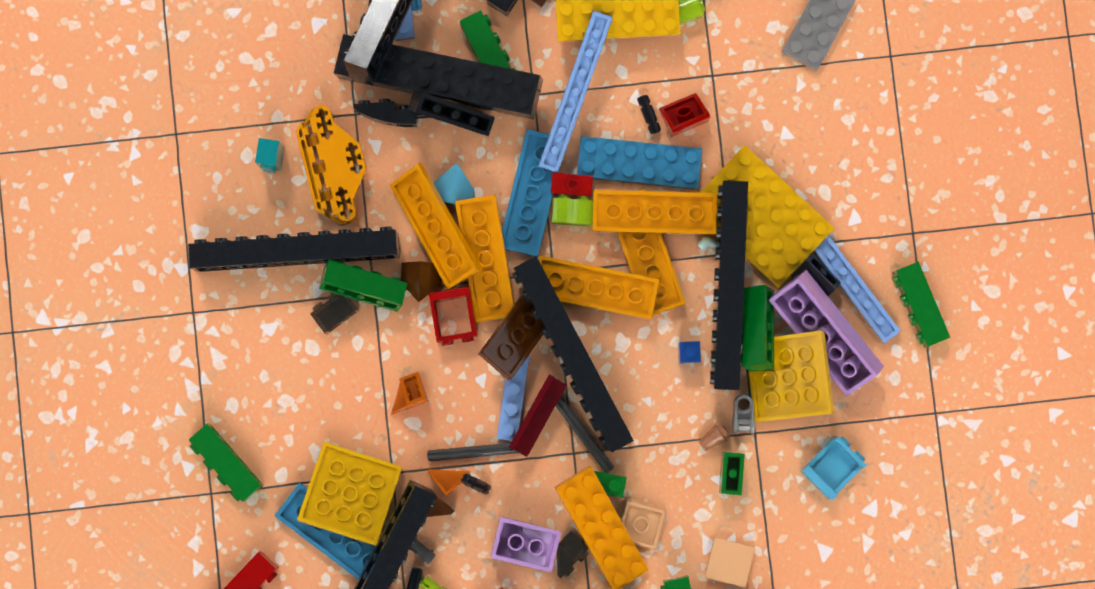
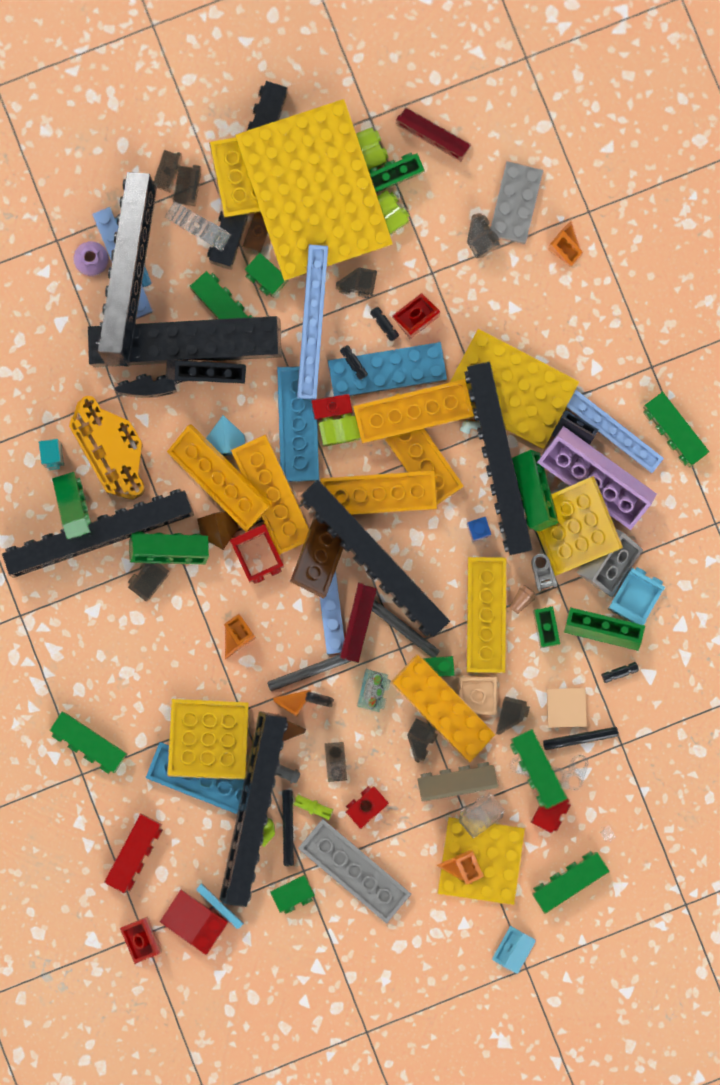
camera: 15 degrees left, 0 degrees up
lavender slope [490,516,561,573] -> none
none -> green brick [52,472,91,539]
none -> green brick [244,253,288,297]
none -> clear smoke slope [325,742,347,782]
none -> clear smoke slope [336,267,377,298]
none -> black axle [340,345,368,380]
none -> slope [357,669,391,713]
none -> clear smoke slope [467,213,500,259]
none -> yellow plate [467,557,506,673]
none -> clear smoke slope [495,696,530,735]
none -> orange slope [548,220,583,267]
none -> green brick [564,607,645,651]
none -> light grey slope [577,528,643,597]
none -> black axle [601,662,639,683]

